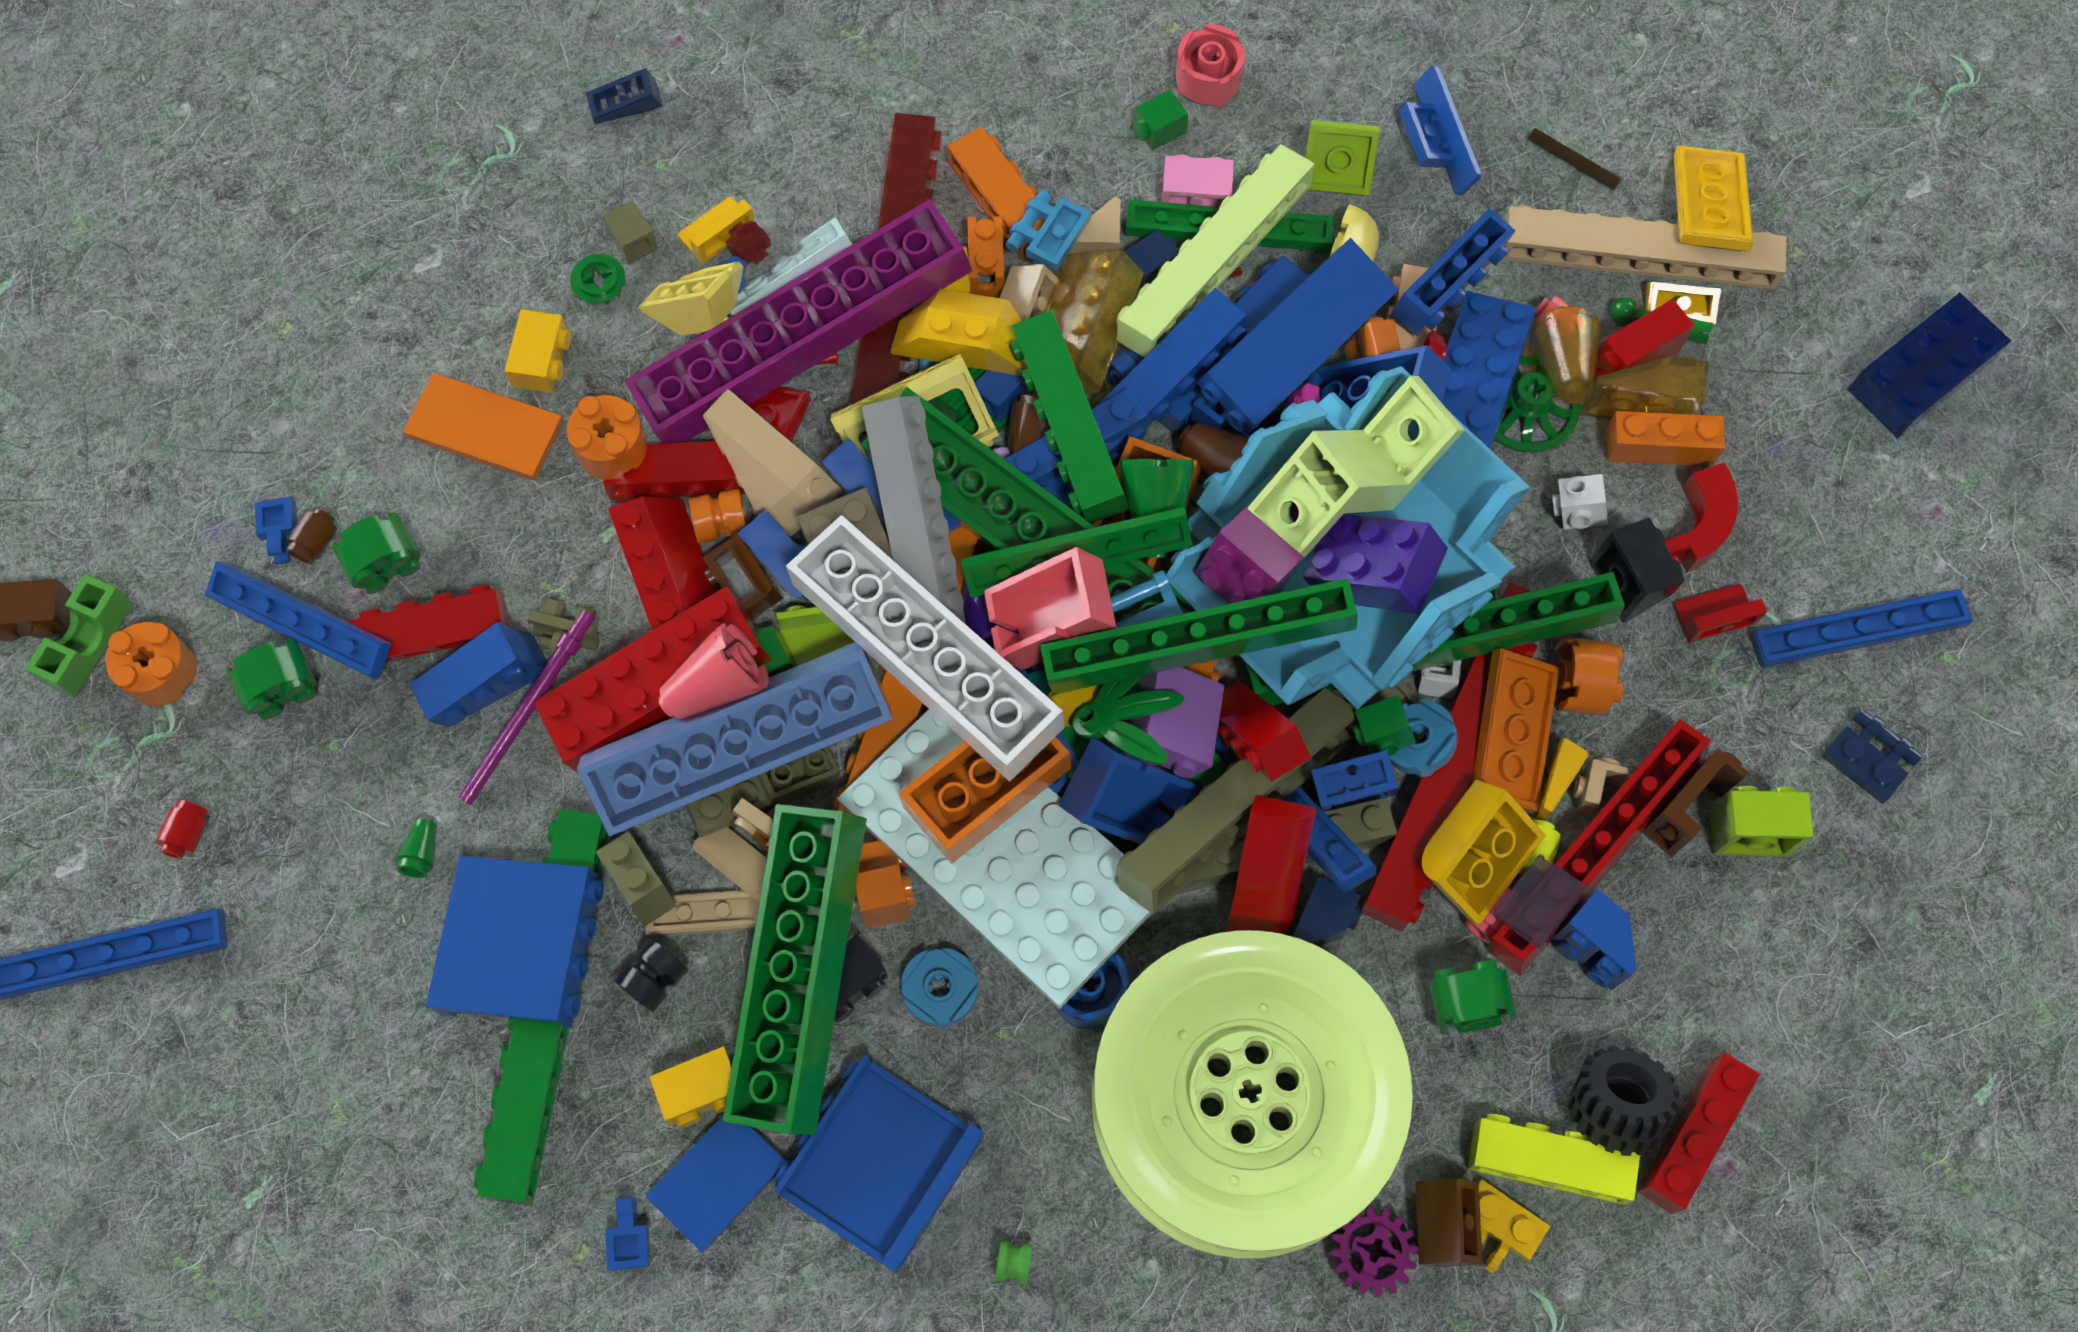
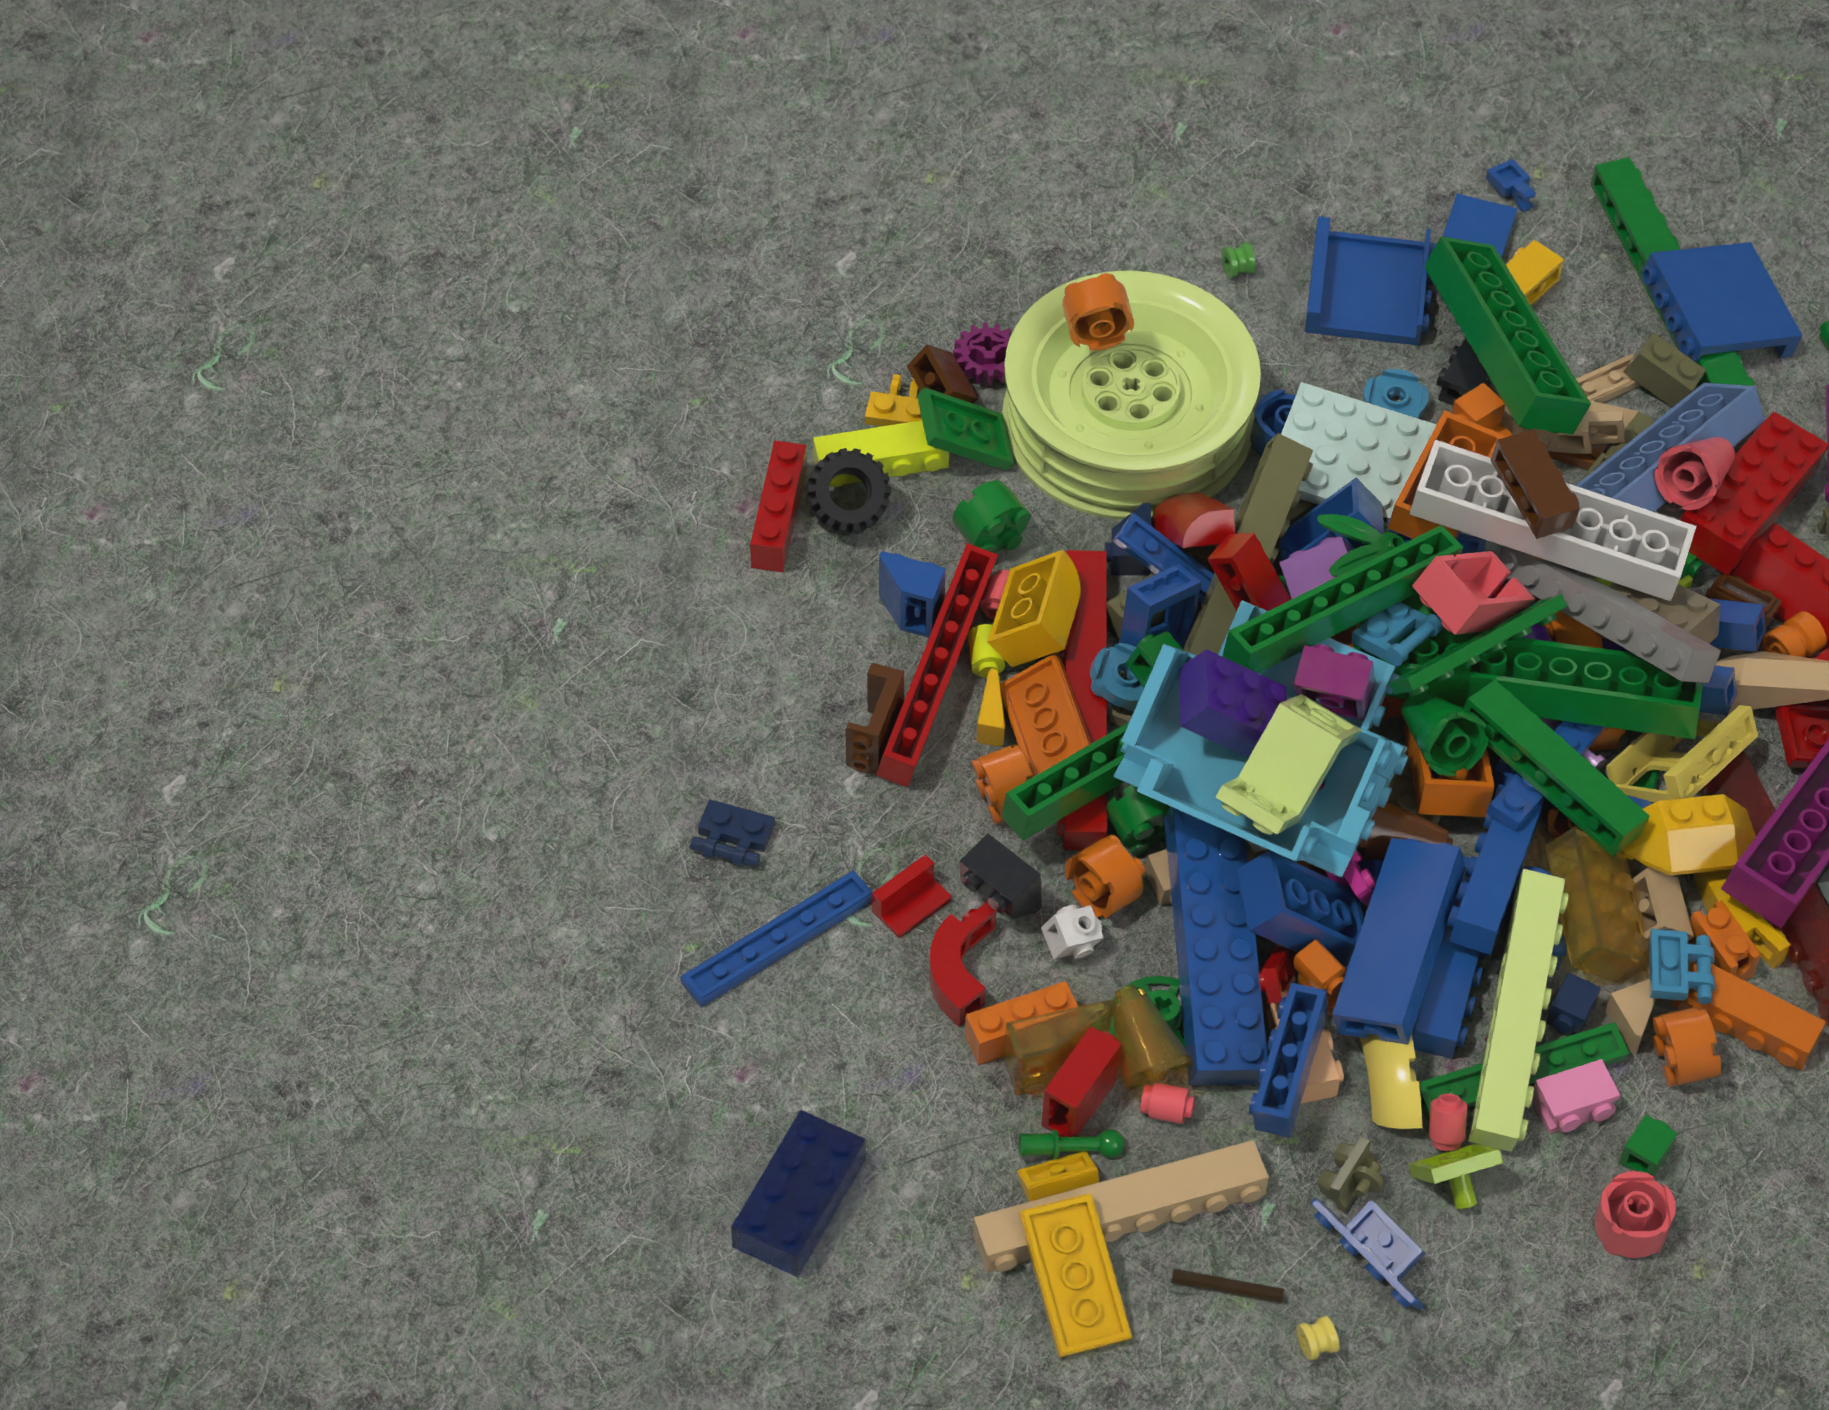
camera: 155 degrees right, 15 degrees down
black wheel [614,938,688,1013] -> none
clear purple plate [1493,854,1587,950] -> none
tan bracket [1573,758,1630,815] -> none
lime brick [1709,786,1814,857] -> none
none -> green plate [917,387,1014,471]
none -> orange brick [1062,273,1134,351]
none -> orange brick [1065,834,1146,919]
none -> light yellow wheel [1296,1316,1340,1361]
none -> olive hips [1317,1137,1384,1212]
none -> coral brick [1429,1094,1467,1151]
none -> reddish brown brick [1491,429,1580,539]
none -> orange brick [1652,1006,1721,1087]

